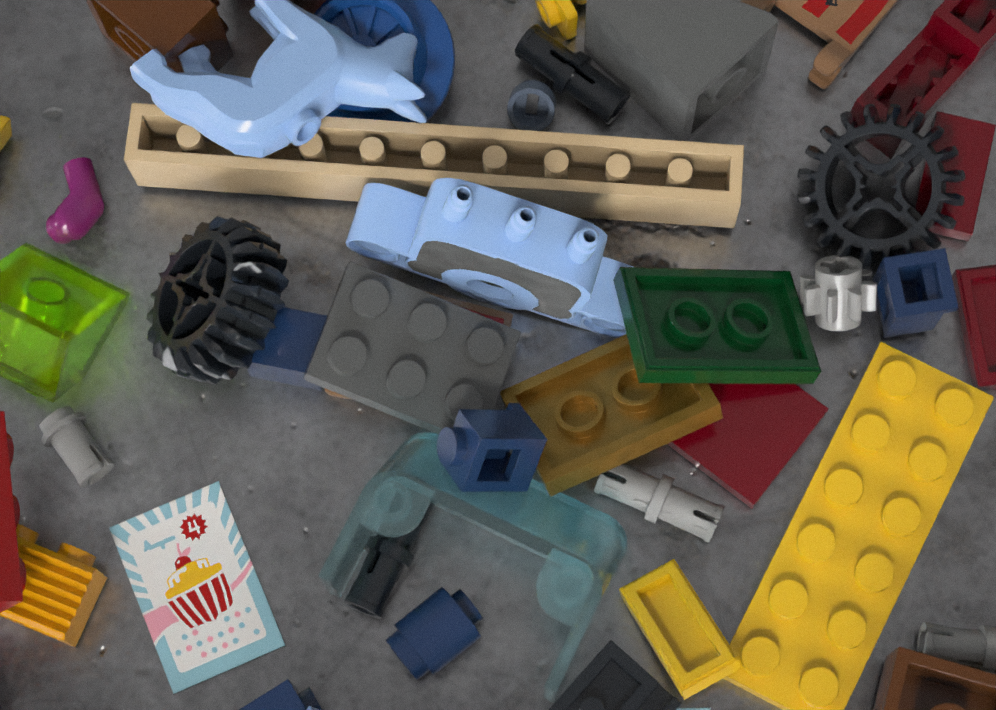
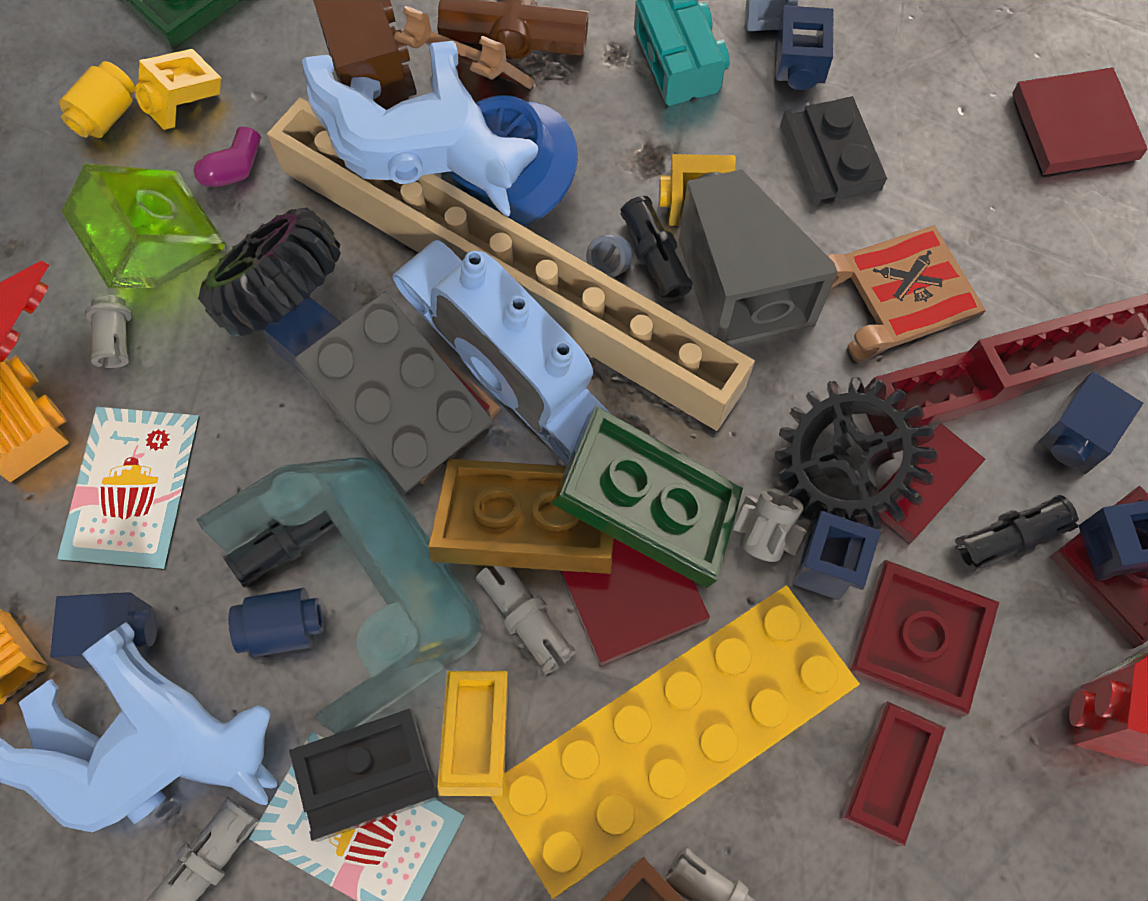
camera: 25 degrees right, 5 degrees down
dark blue brick [437,403,547,492] -> none

